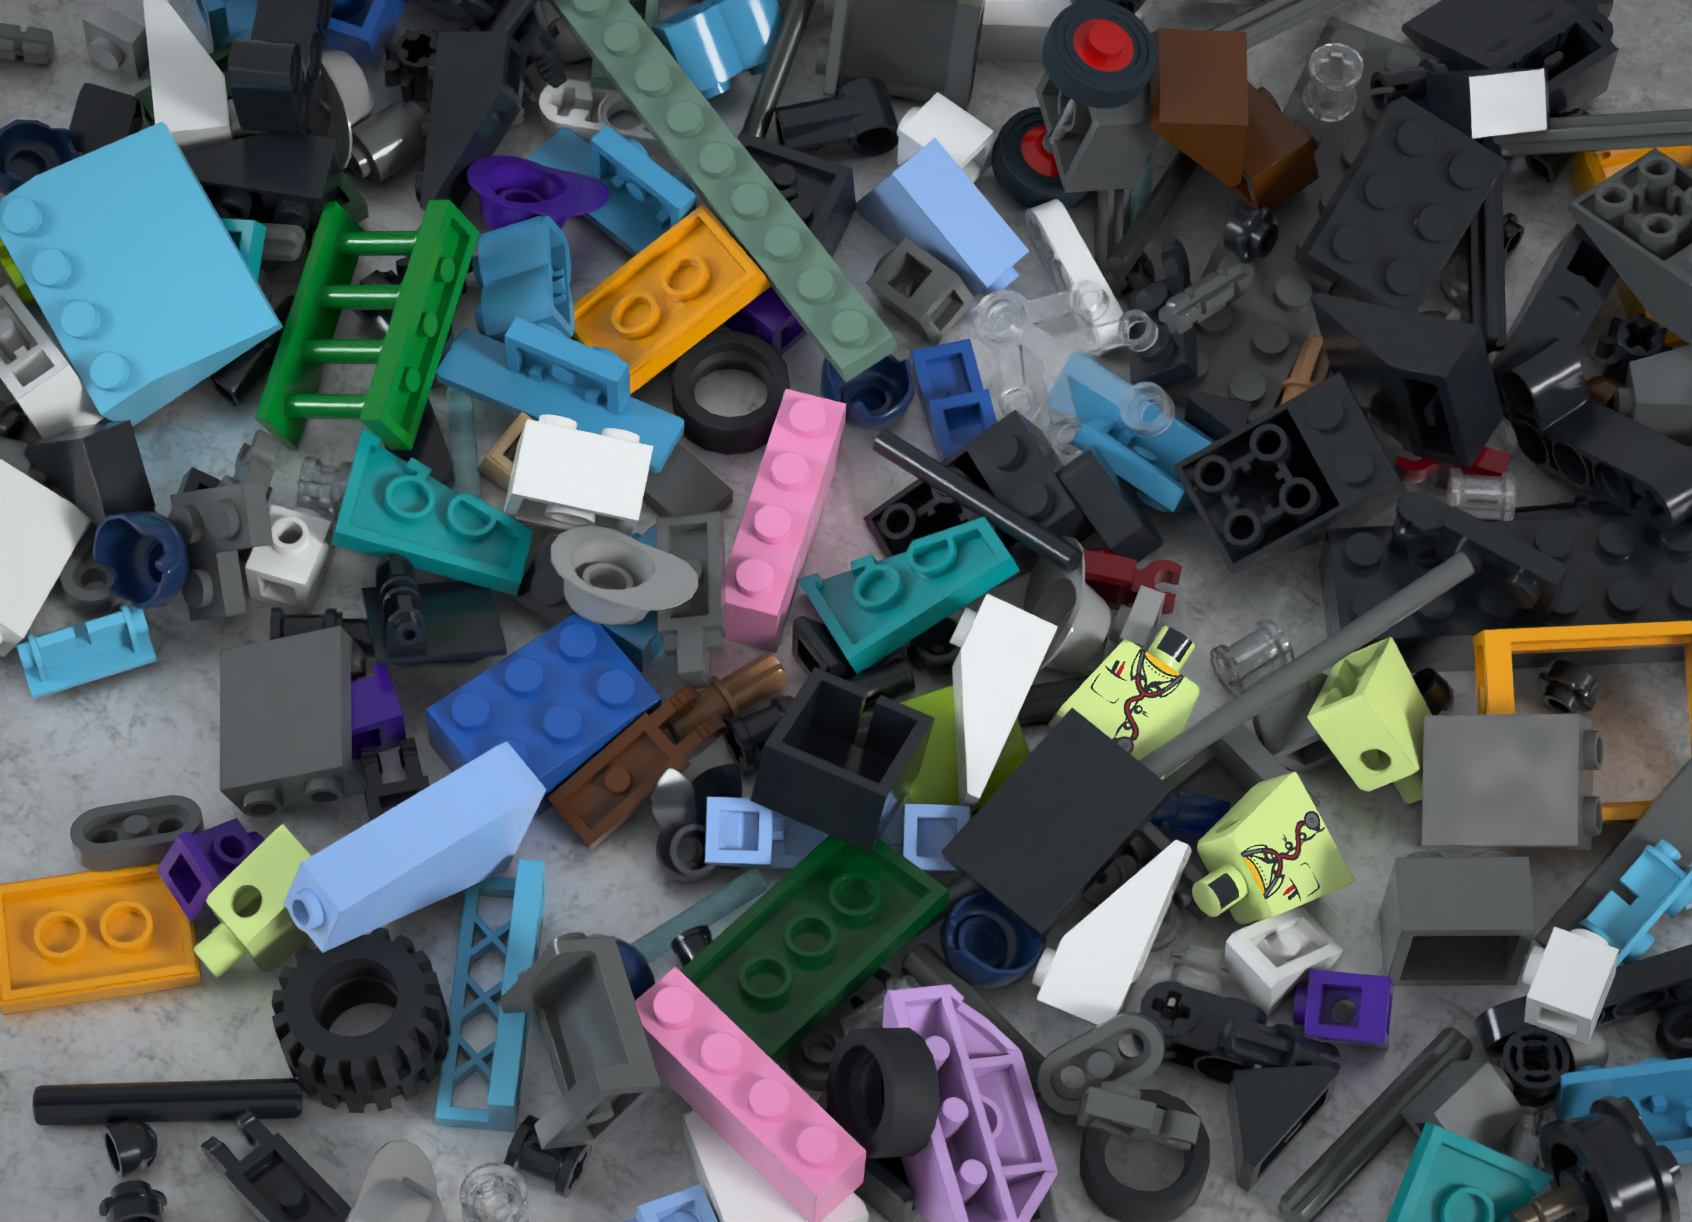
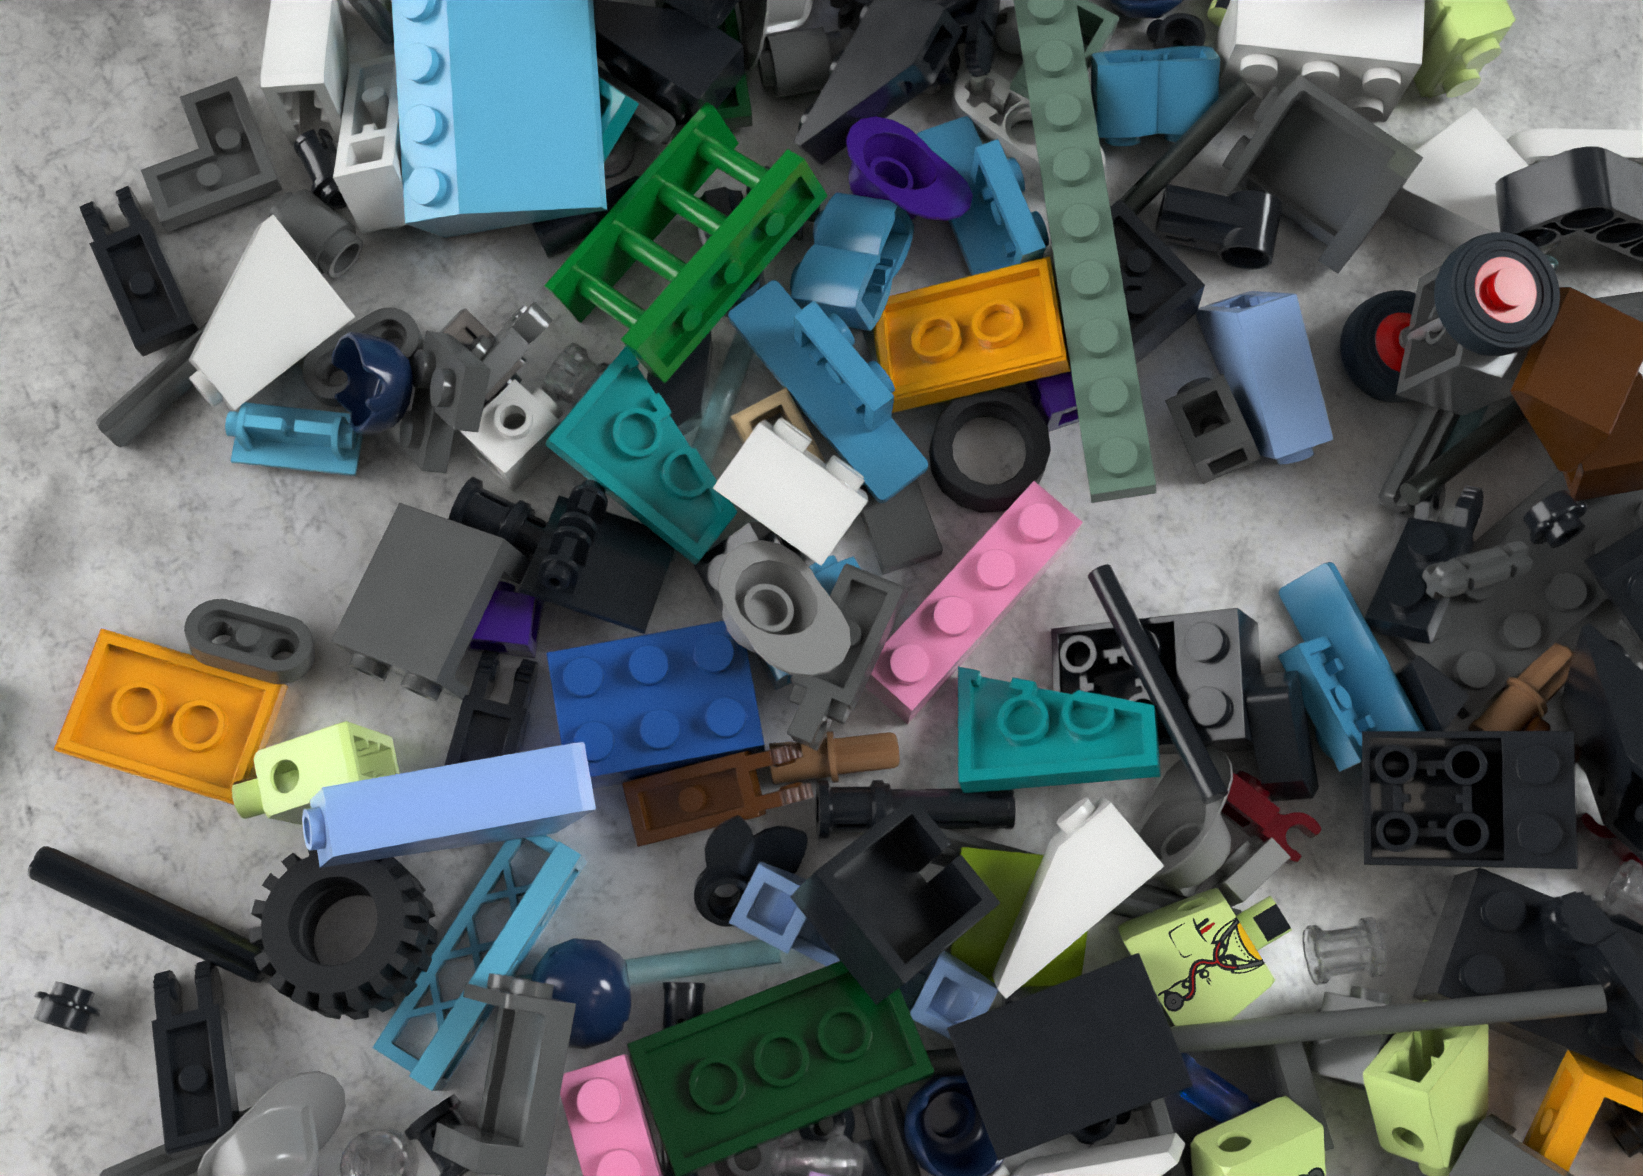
camera: 25 degrees right, 15 degrees up
black slope [24,420,156,527] -> none
black hinge [103,1119,158,1179] -> none
dark purple brick [157,818,265,923] -> none
black slope [792,615,864,678] -> none
dark blue hair [821,354,915,430] -> none
white brick [896,92,994,183] -> none
black plate [907,617,961,677] -> none
blue slope [908,338,997,461] -> none
clear plant [974,280,1175,455] -> none
white beam [1025,199,1130,356] -> none
black hinge [1412,668,1455,715] -> none

